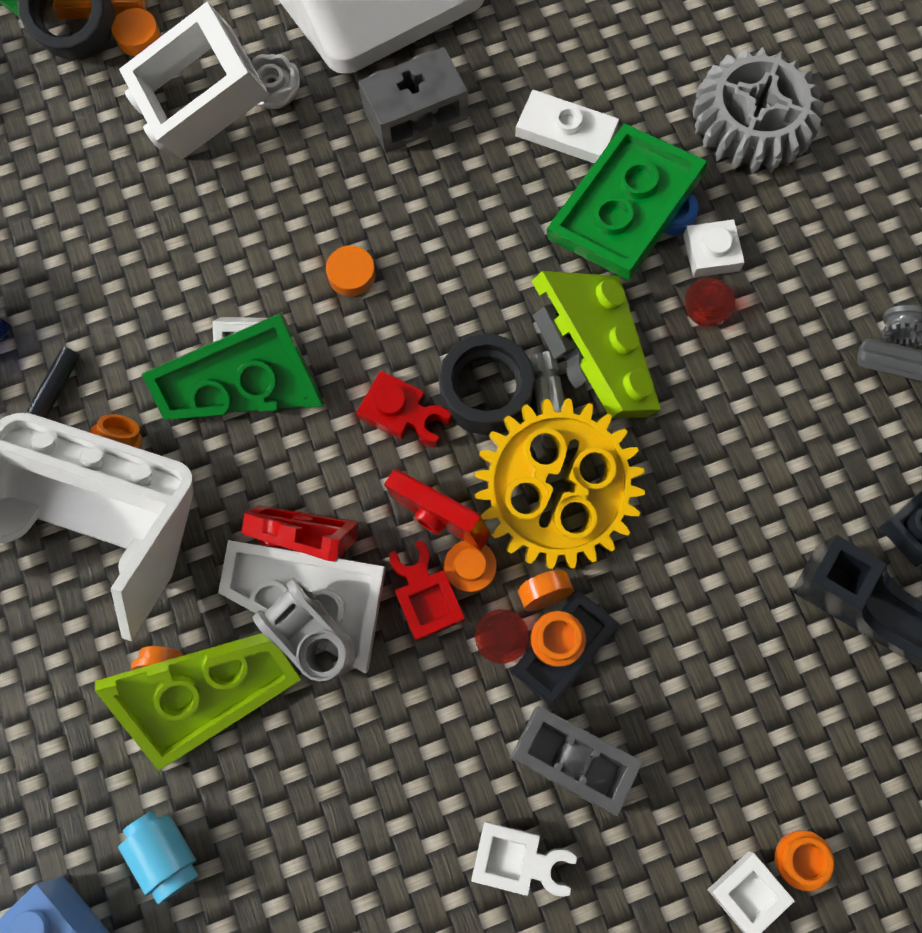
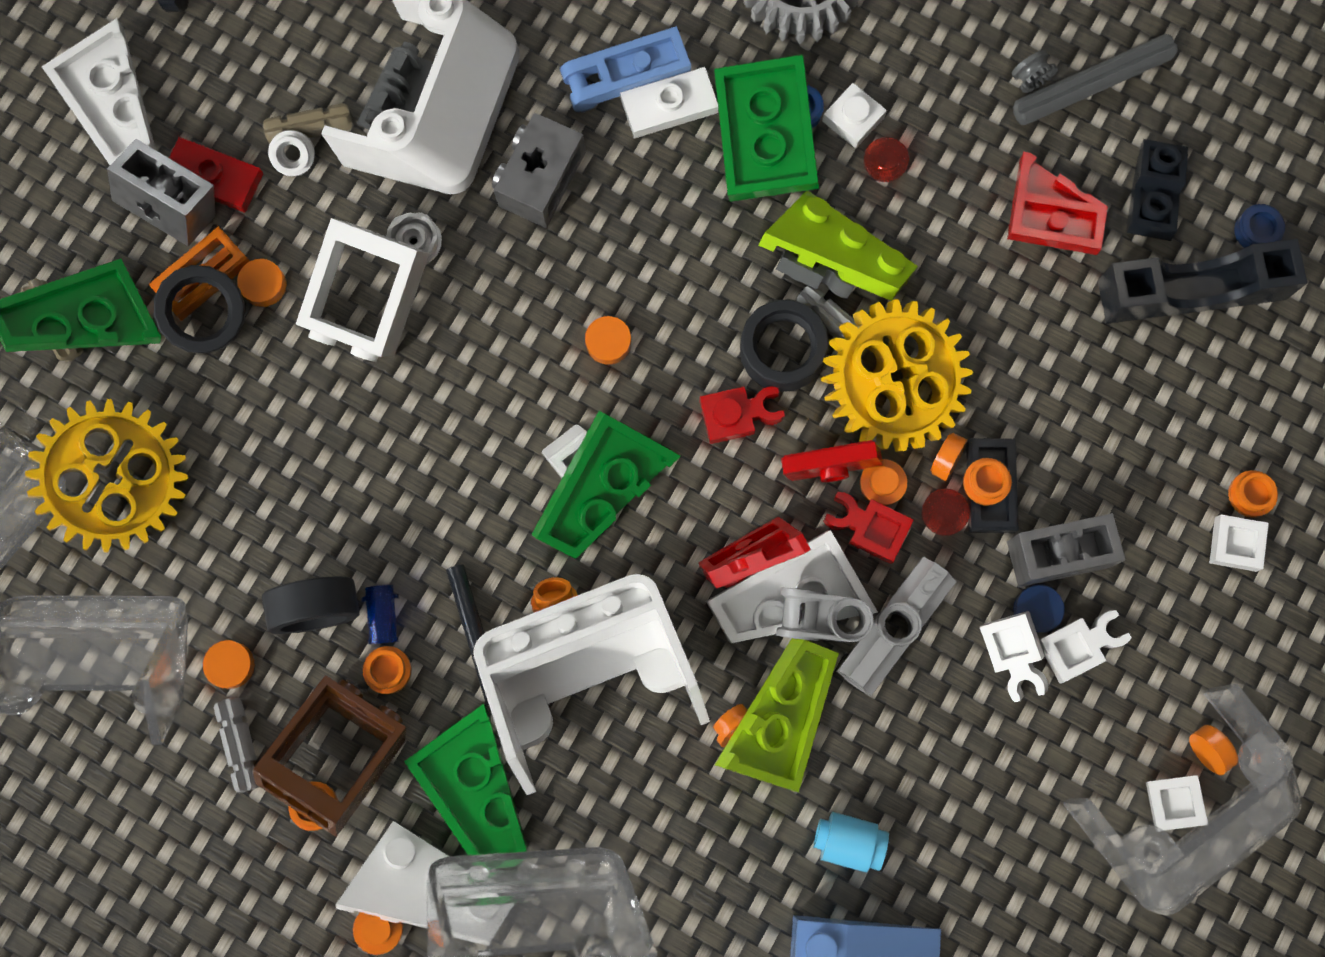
camera: 40 degrees left, 5 degrees up
none -> medium blue plate [560,26,691,112]
none -> light grey piece [837,557,957,697]
none -> white plate [980,611,1048,702]
none -> wing [1007,152,1108,255]
none -> dark blue tile [1013,585,1064,634]

